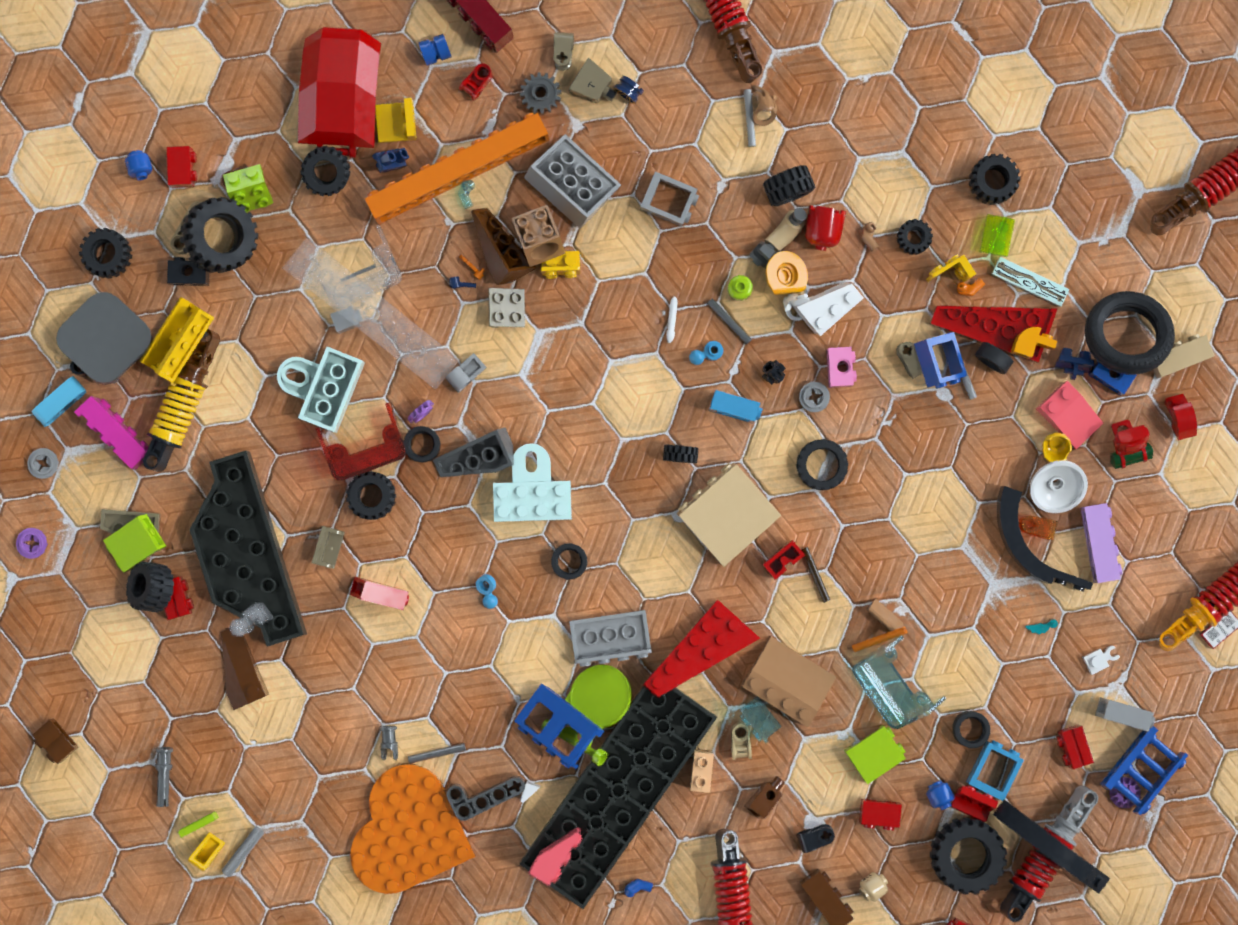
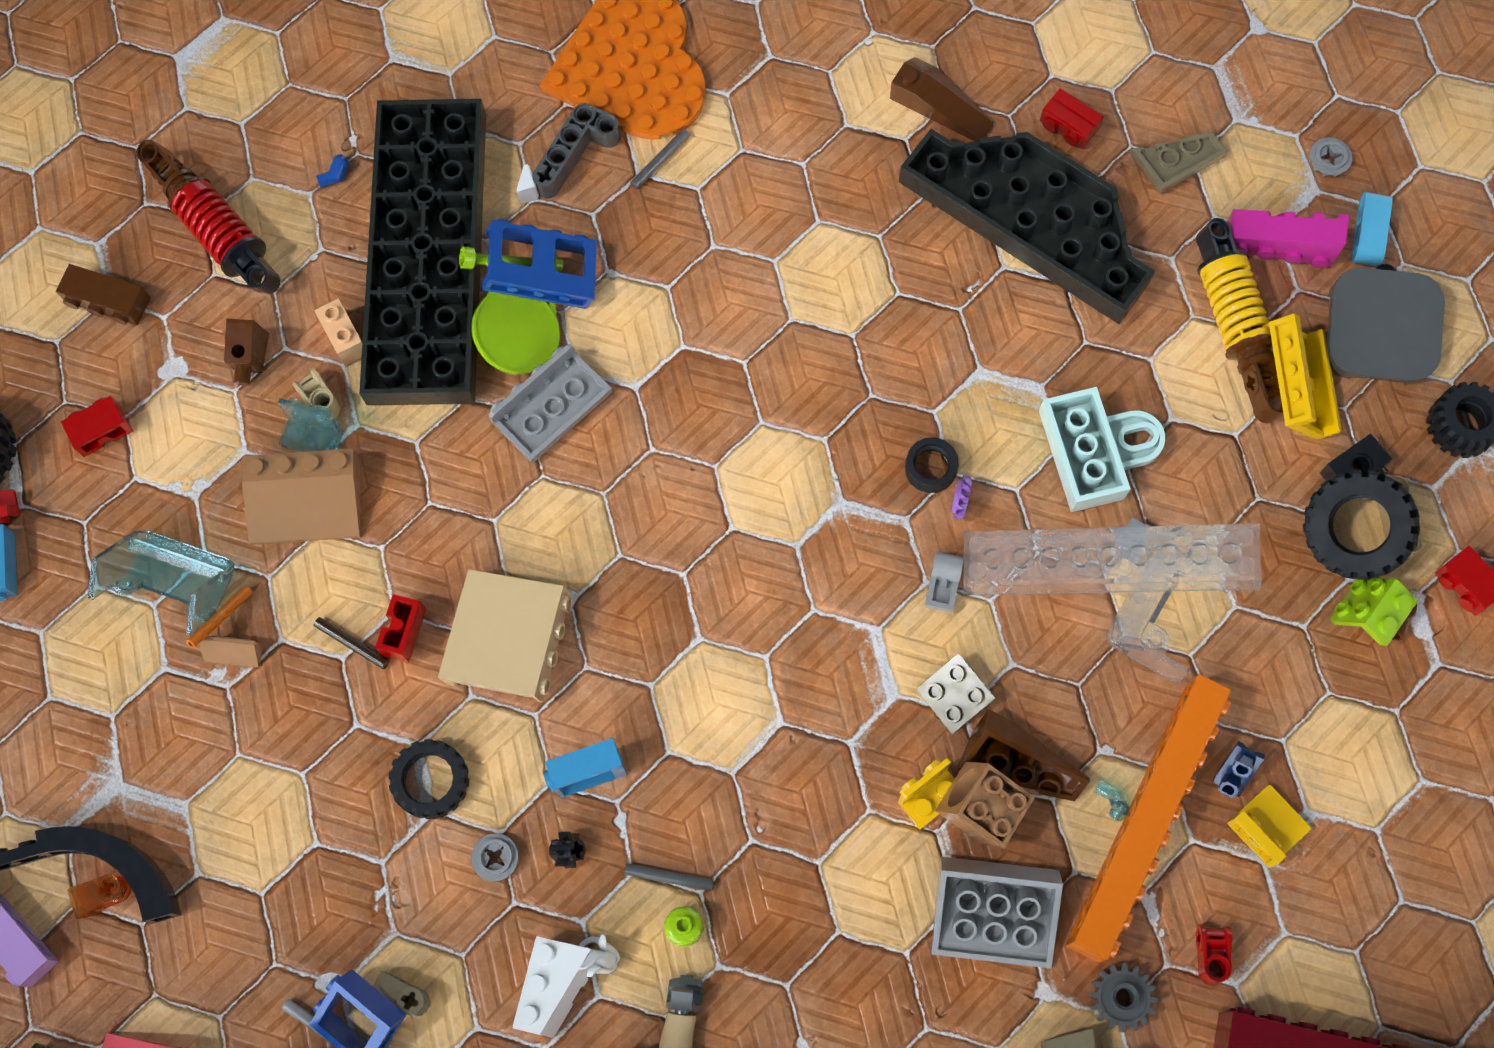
camera: 150 degrees right, 15 degrees down
medium lavender gear [16,528,48,559] -> none
lime panel [103,514,166,573] -> none
black tyre [126,562,174,612] -> none
clear legs [230,602,274,636] -> none
red windscreen [298,27,381,158] -> none
black tyre [300,146,351,196] -> none
dark tan hinge [312,526,345,569] -> none
clear red windscreen [315,402,406,480] -> none
black tyre [346,471,396,520] -> none
slope [350,576,409,610] -> none
dark grey piece [379,726,398,760] -> none
blue wheel [418,34,452,66] -> none
dark grey wedge [433,427,514,477] -> none
dark blue hand [449,276,476,289] -> none
orange piece [459,255,485,280] -> none
dark azure plate [476,574,498,609] -> none
light aqua brick [493,444,572,522] -> none
coral slope [529,827,582,885] -> none
black tyre [551,543,588,580] -> none
light grey window [640,171,699,227] -> none
red wing [643,600,760,698] -> none
black tyre [663,445,699,463] -> none
white piece [666,296,678,343] -> none
dark azure plate [689,341,723,365] -> none
light orange hat [765,251,808,295] -> none
black piece [796,824,835,853] -> none
bright pink brick [827,347,857,388] -> none
lime panel [844,725,906,784] -> none
tan head [859,872,888,902] -> none
blue head [926,780,955,811] -> none
black tyre [952,711,990,748] -> none
teal piece [1025,619,1058,635] -> none
white dish [1030,460,1088,513] -> none
yellow hair [1042,432,1072,463] -> none

